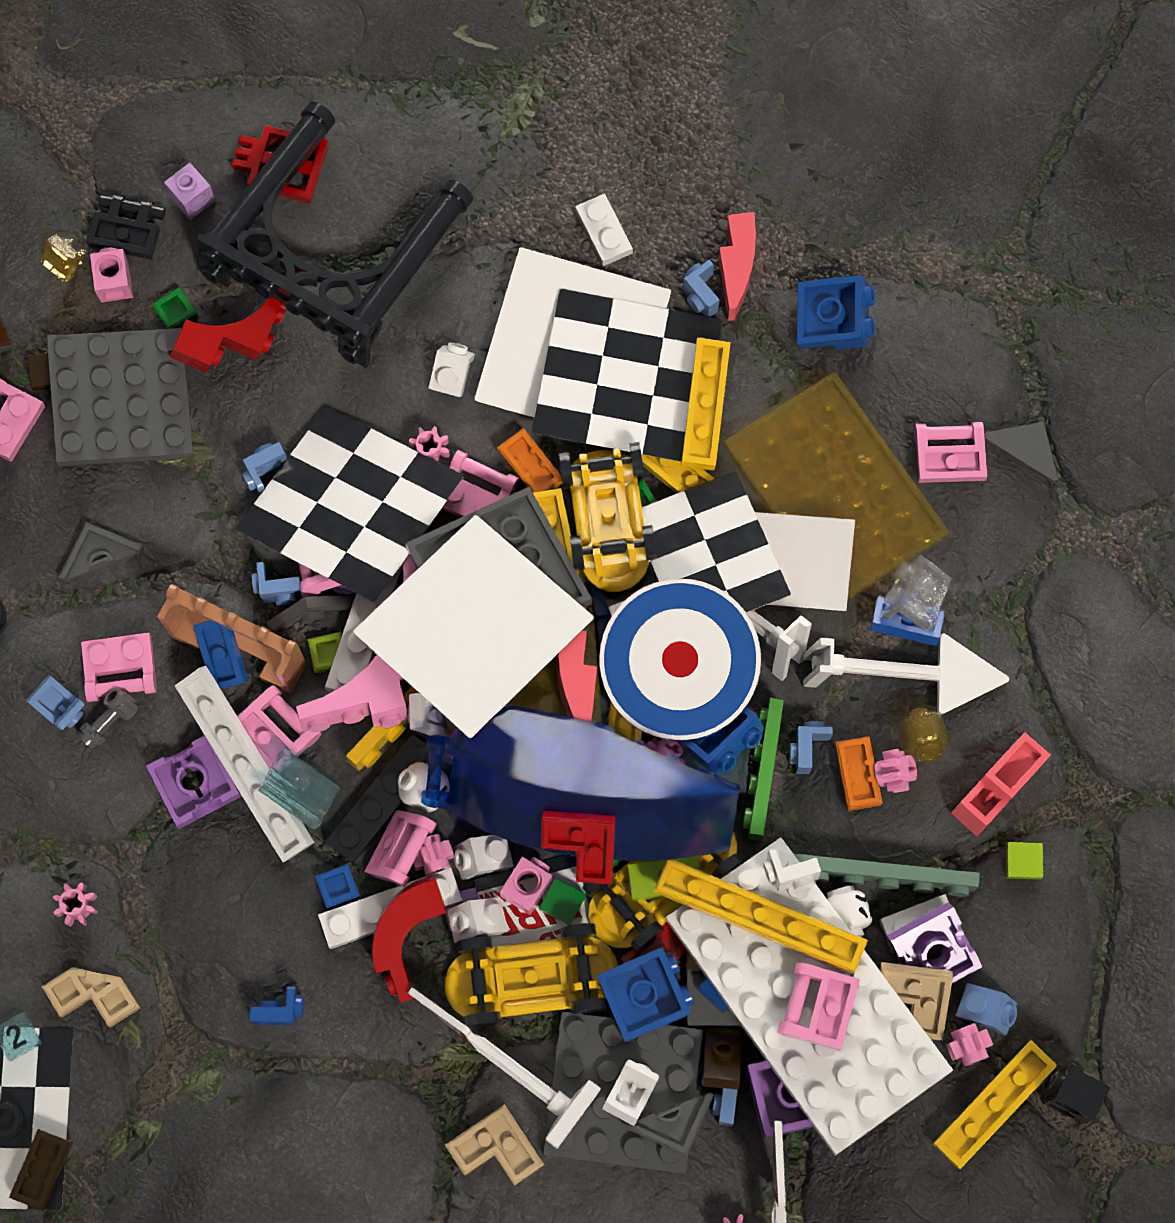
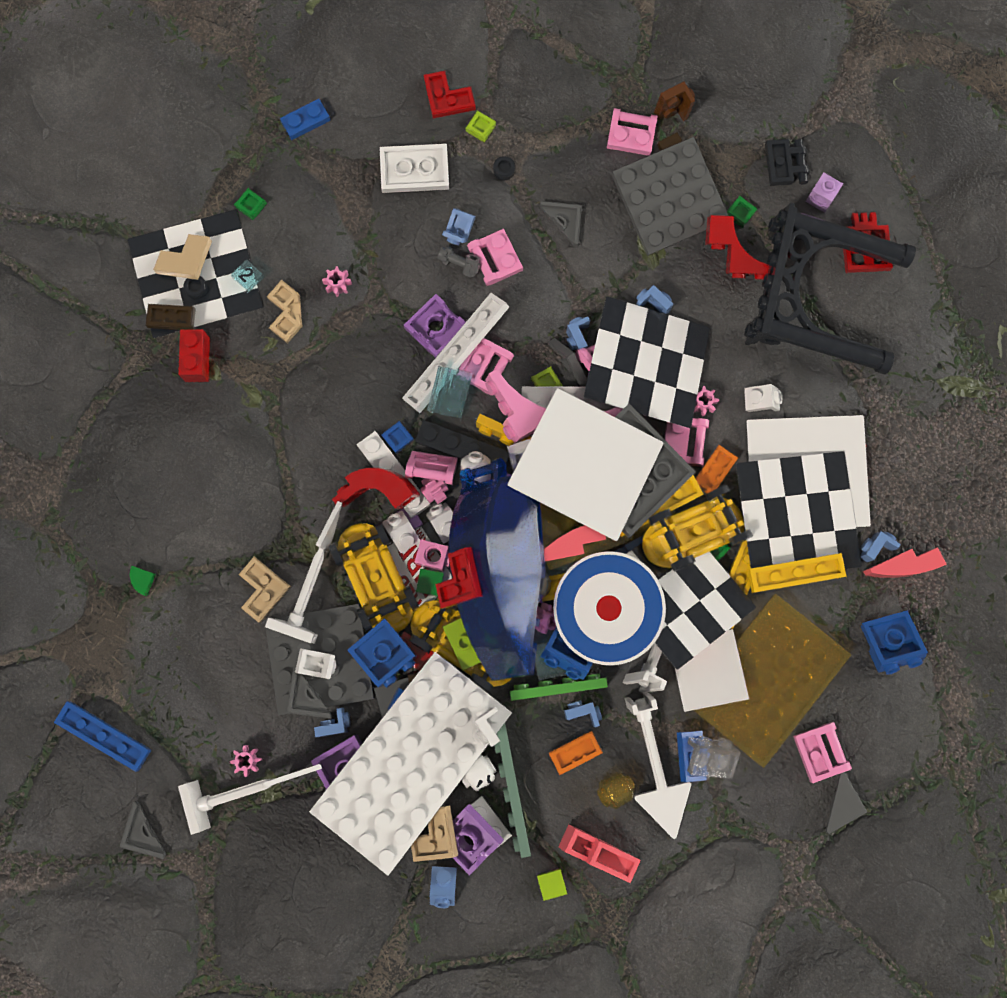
camera: 70 degrees right, 5 degrees up
clear yellow tile [41,234,85,282] -> none
bright pink brick [90,248,133,303] -> none
nougat hinge [157,584,307,694] -> none
blue plate [193,620,248,689] -> none
blue bracket [250,987,304,1026] -> none
white plate [575,193,633,266] -> none
yellow tile [654,858,868,975] -> none
dark brown plate [703,1027,742,1090] -> none
bright pink plate [777,962,860,1051] -> none
bright pink gear [875,749,917,793] -> none
yellow plate [933,1040,1058,1170] -> none
bright pink gear [946,1023,993,1067] -> none
black brick [1042,1066,1111,1124] -> none
none -> red brick [179,329,210,382]

